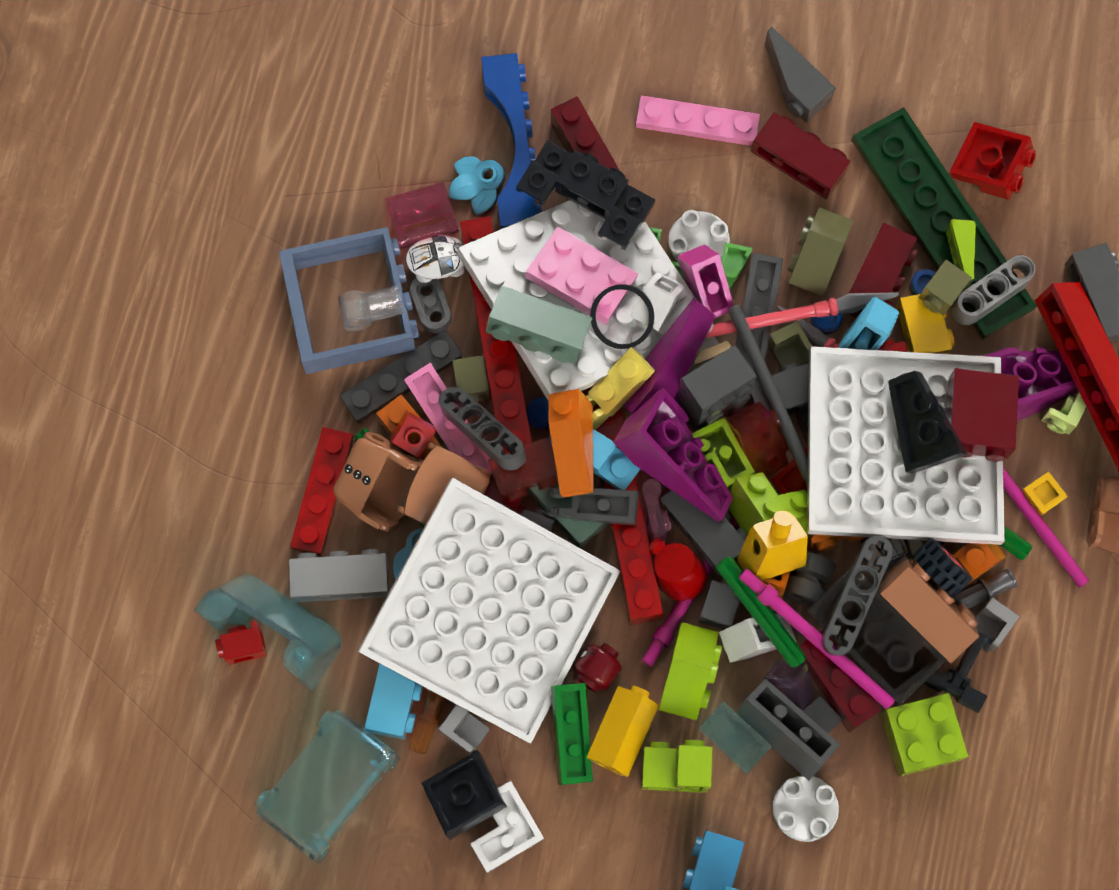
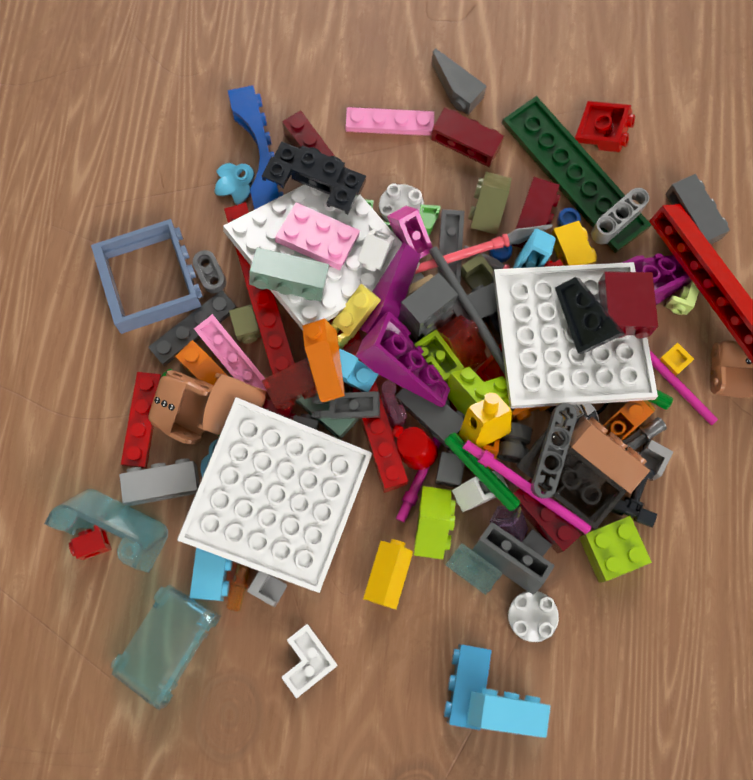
camera: 10 degrees left, 0 degrees up
clear piece [338,286,404,331] -> none
clear pink plate [385,181,459,249] -> none
red plate [390,410,436,458] -> none
white dish [406,235,465,283] -> none
black plate [421,750,507,840] -> none
dark grey beam [438,387,526,470] -> none
blue tile [526,397,549,429] -> none
green plate [551,683,593,785] -> none
dark red head [574,643,622,693] -> none
black piece [590,284,654,349] -> none
lime brick [641,740,712,793] -> none
black wheel [913,538,973,597] -> none
olive brick [918,259,972,316] -> none
lime slope [946,219,976,290] -> none

